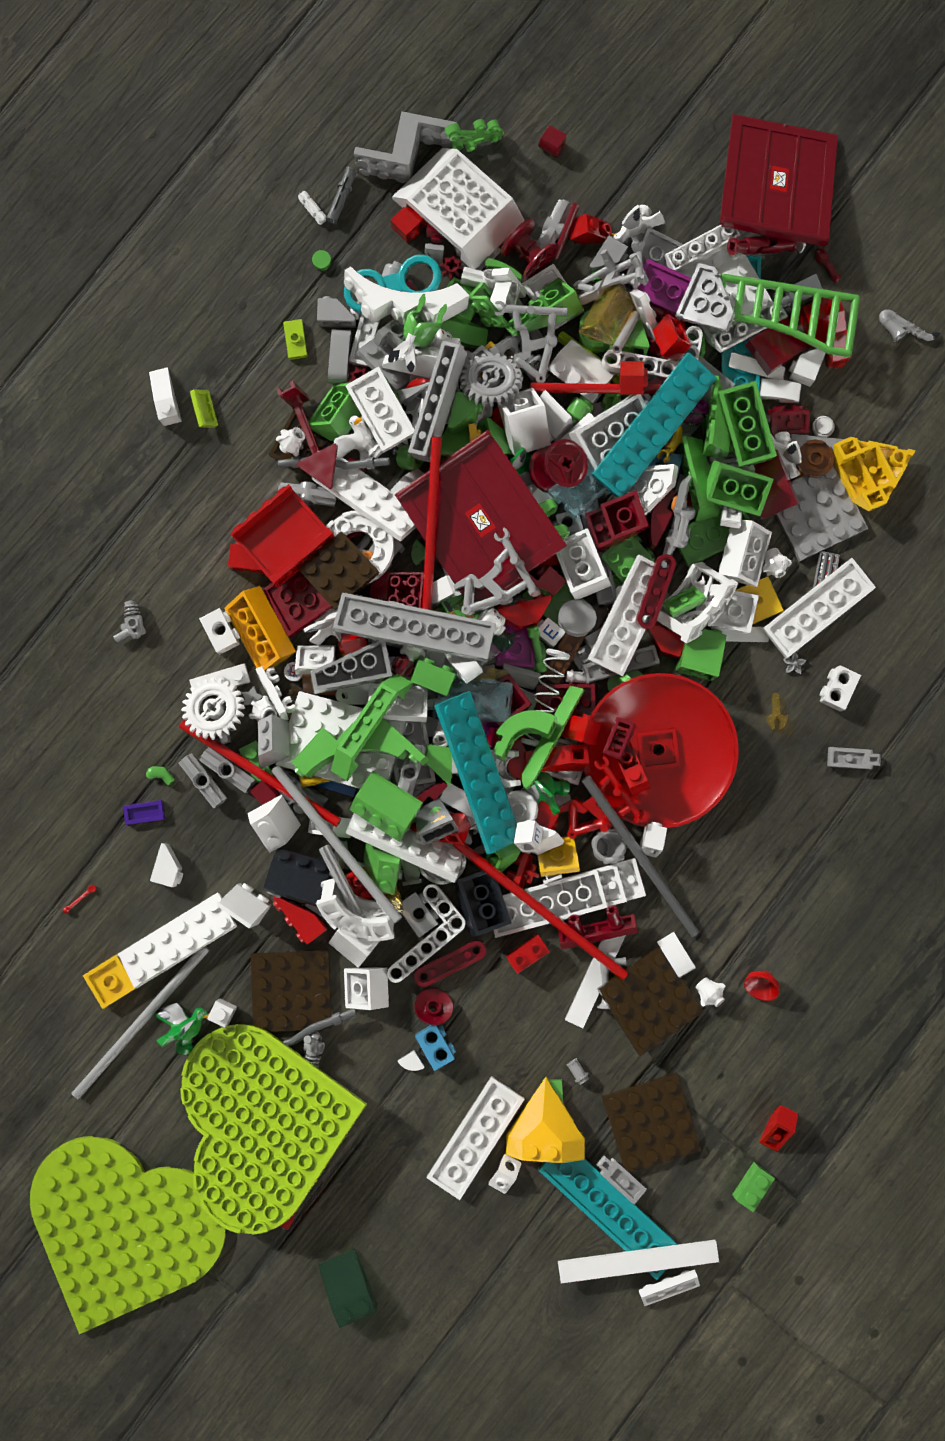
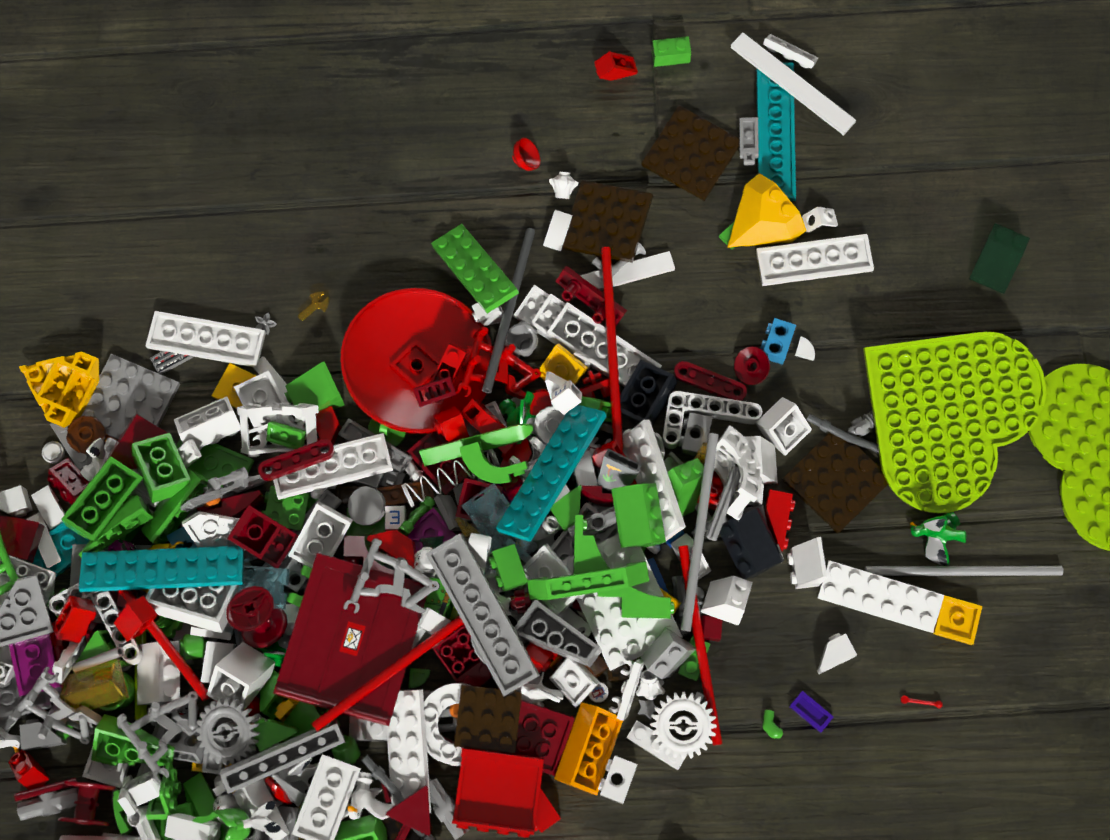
camera: 130 degrees left, 10 degrees down
light grey piece [179,753,228,809] -> none
light grey piece [199,747,256,794] -> none
white brick [207,998,237,1027] -> none
red brick [506,934,550,974] -> none
light grey pin [566,1058,589,1085] -> none
white rock [762,548,792,578] -> none
white brick [819,666,861,712] -> none
light grey hinge [827,747,881,769] -> none
none -> bright green plate [431,224,519,314]

